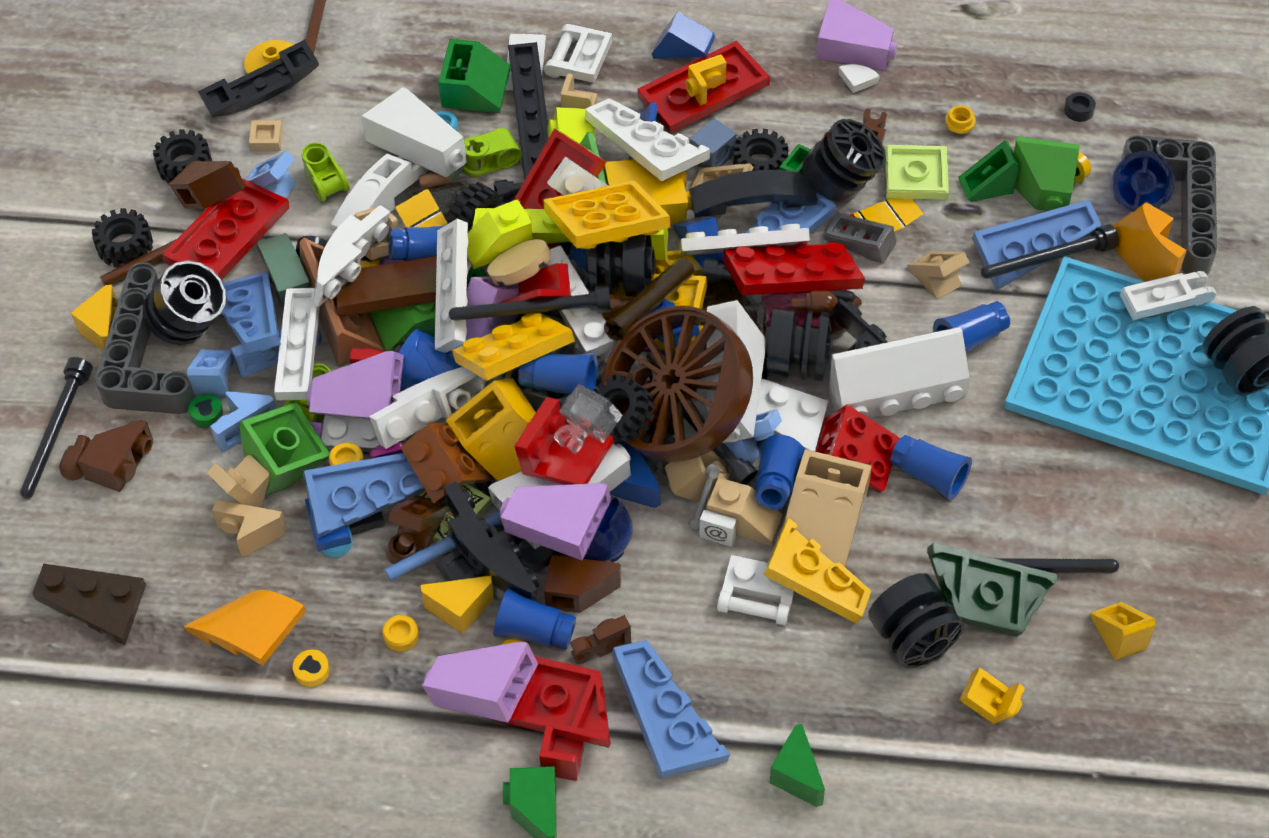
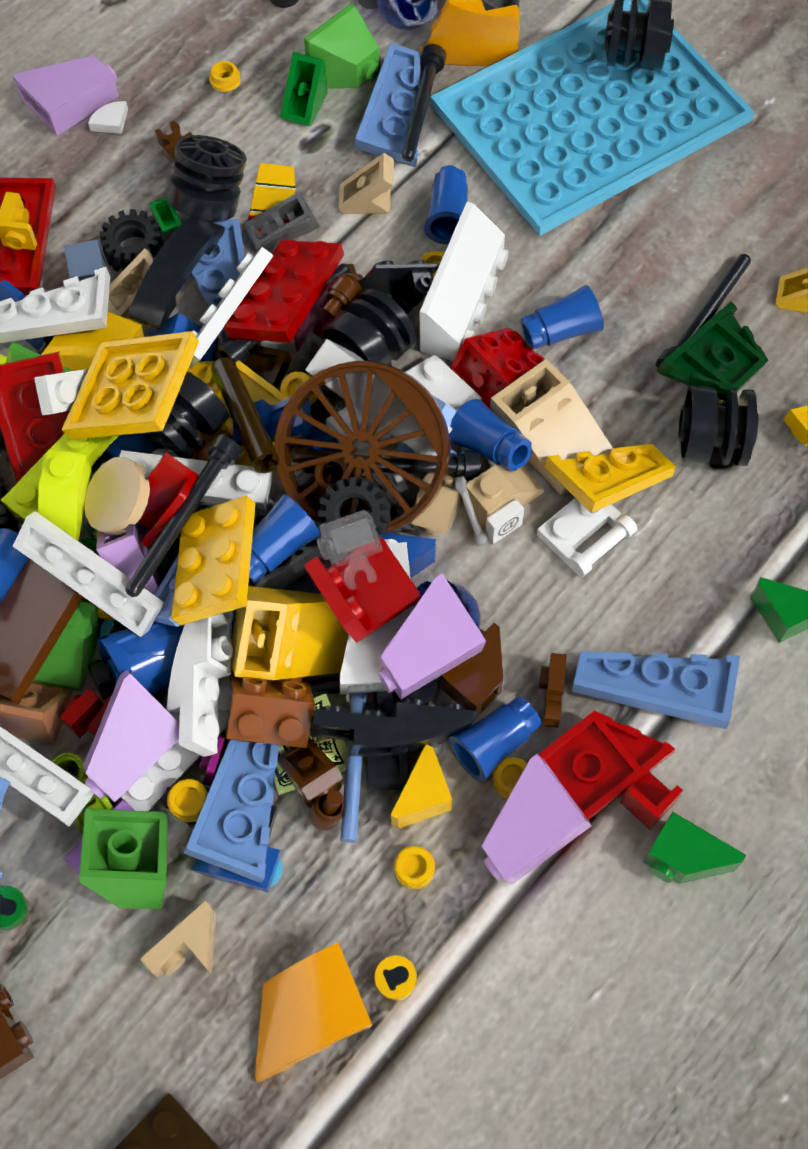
camera: 55 degrees left, 10 degrees up
tan slope [206,455,270,508] -> none
light blue slope [210,391,276,453] -> none
yellowish green tile [885,145,949,200] -> none
white hinge [1120,271,1217,320] -> none

